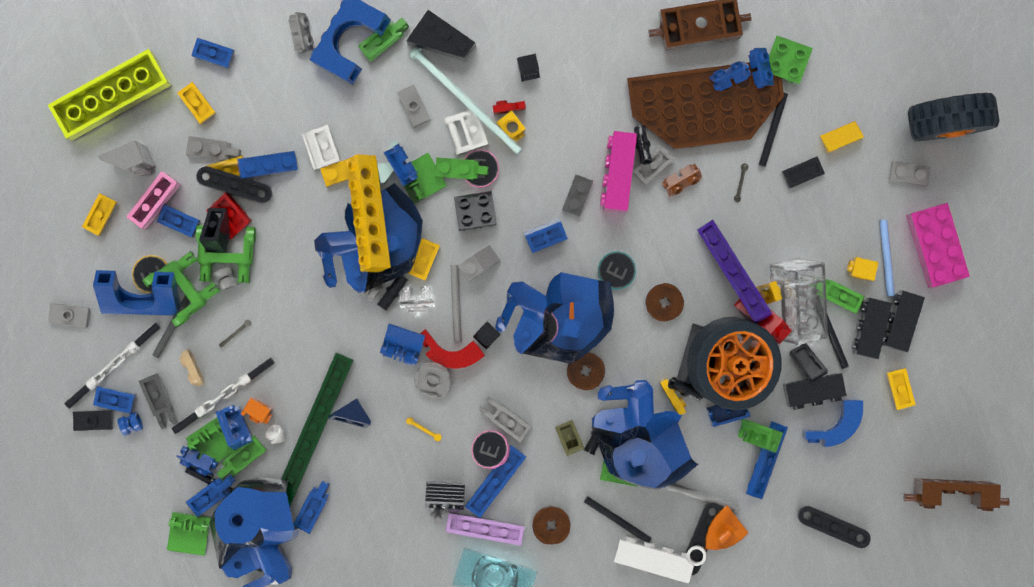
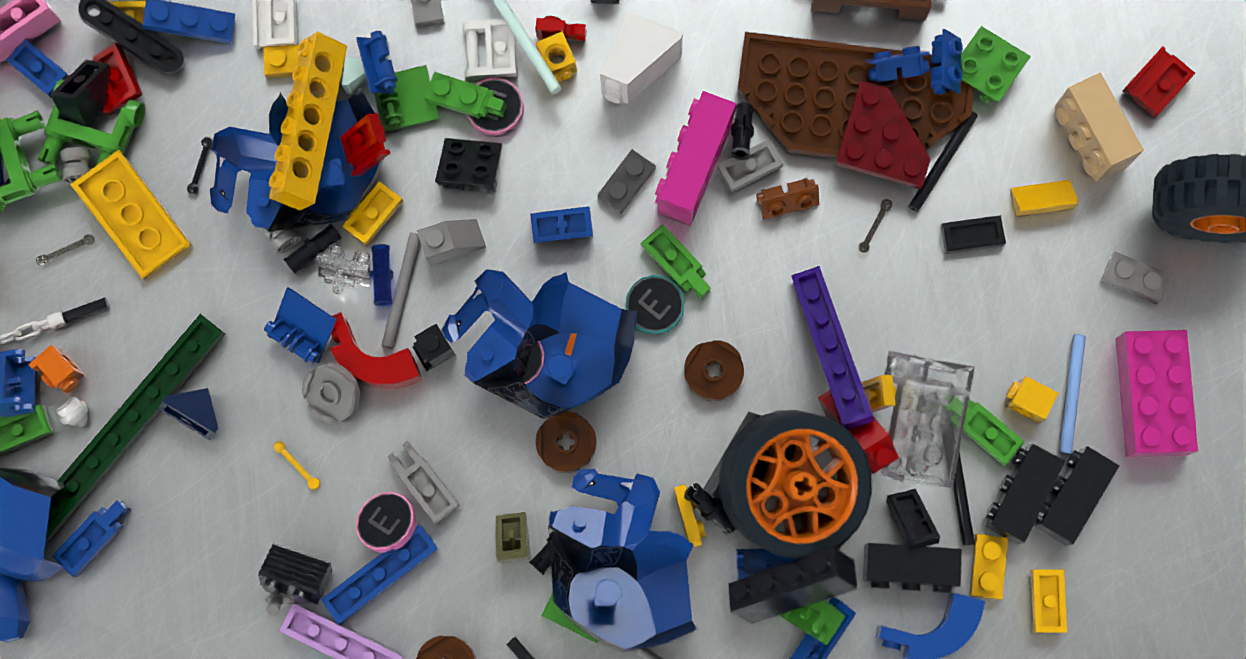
camera: 20 degrees right, 10 degrees down
none -> yellow tile [70,150,192,279]
none -> black hinge [187,137,213,194]
none -> red plate [340,113,390,176]
none -> clear blue pin [370,244,394,306]
none -> white slope [600,11,683,104]
none -> bright green hinge [640,224,711,299]
none -> black brick [728,547,858,624]
none -> dark red plate [835,80,930,190]
none -> yellow plate [969,534,1008,600]
none -> tan brick [1054,72,1144,182]
none -> red plate [1123,46,1196,118]

